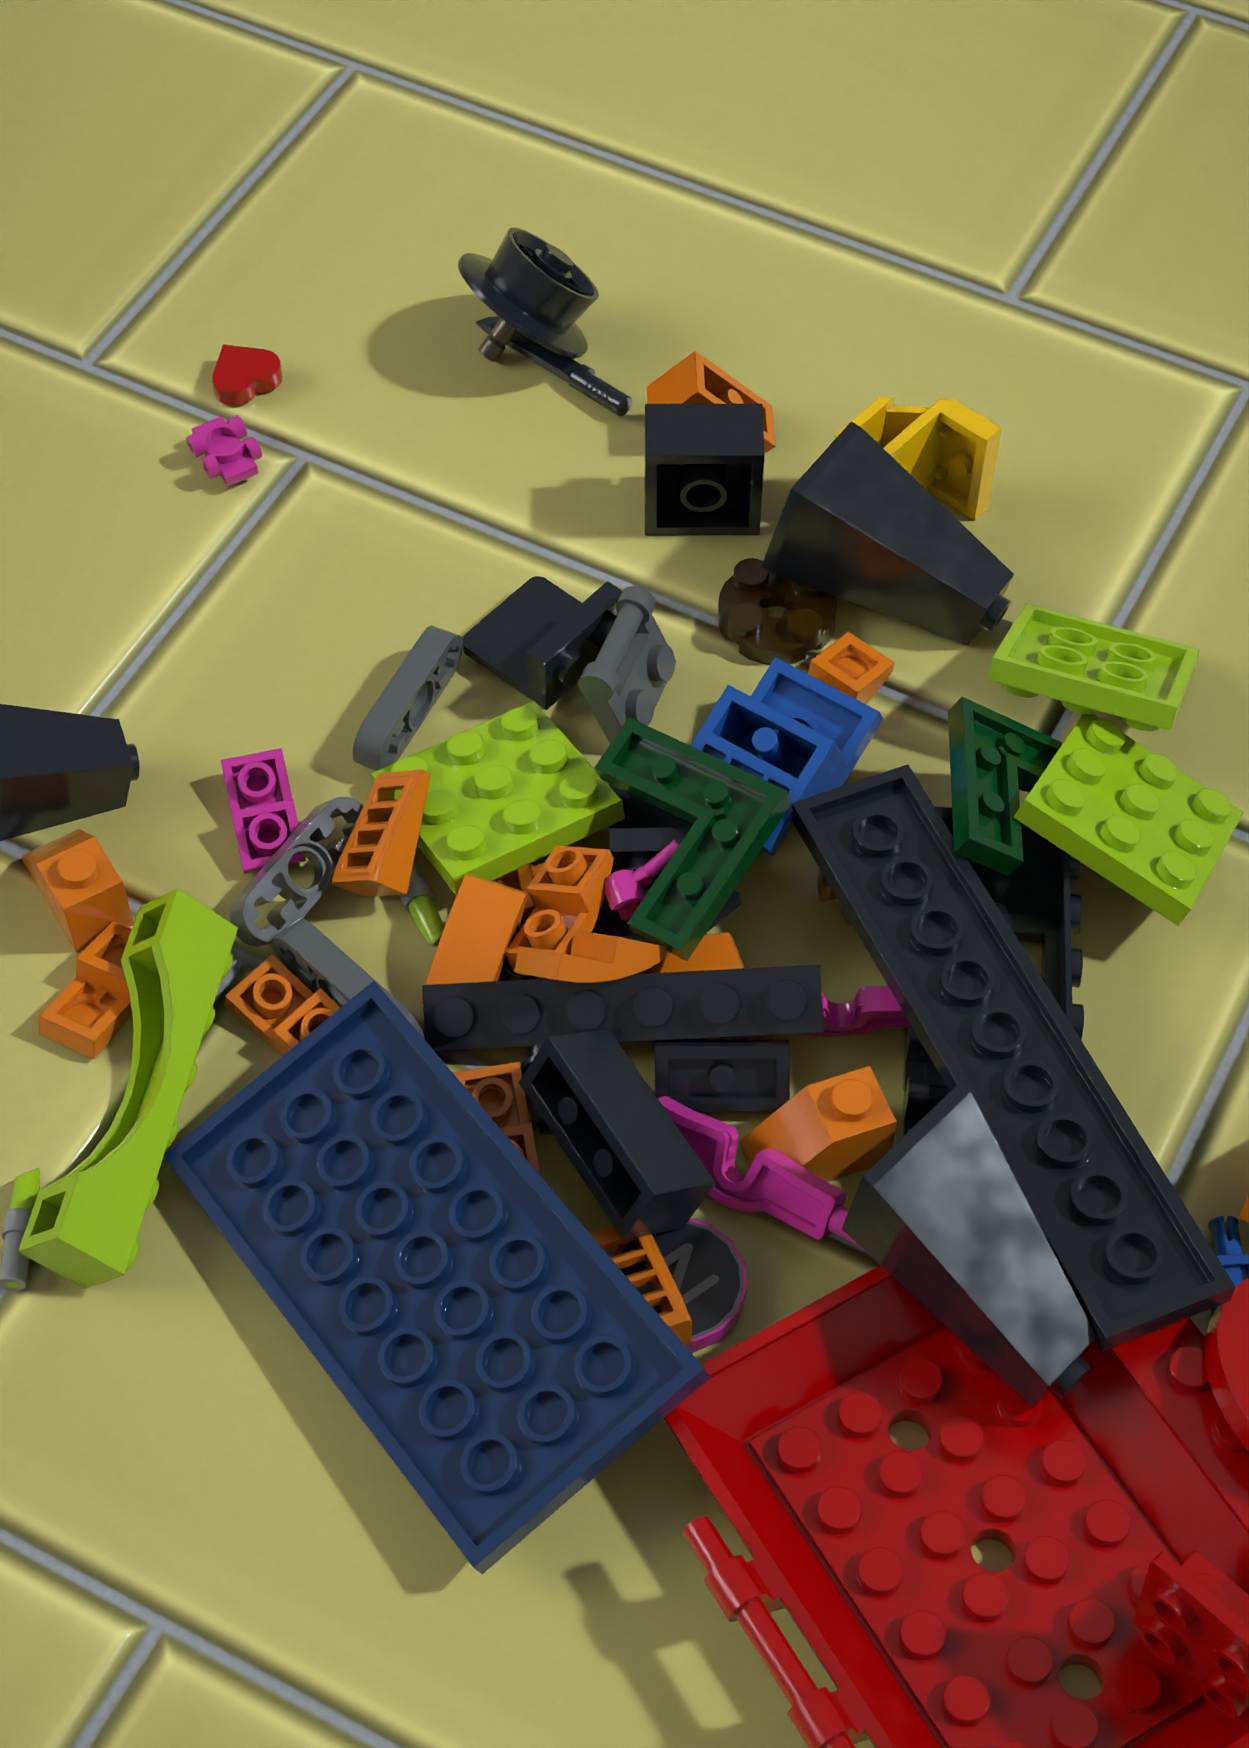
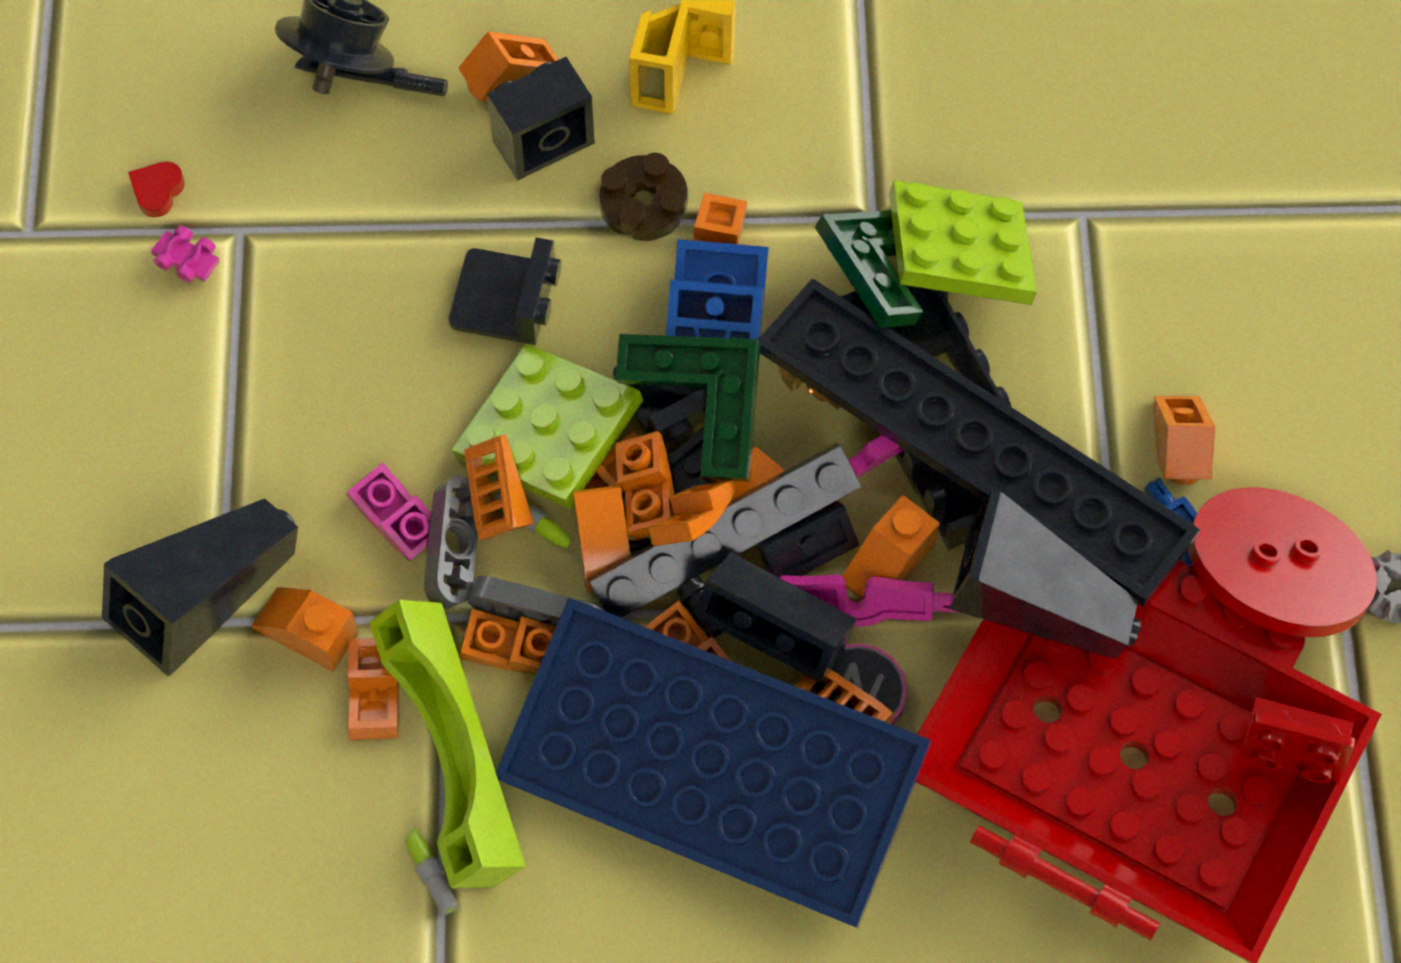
camera: 30 degrees left, 10 degrees up
dark grey beam [352,625,463,771] -> none
dark grey plate [578,586,676,744] -> none
dark pink hand [604,839,680,921] -> none
black slope [761,421,1014,646] -> none
lime plate [987,603,1200,731] -> none

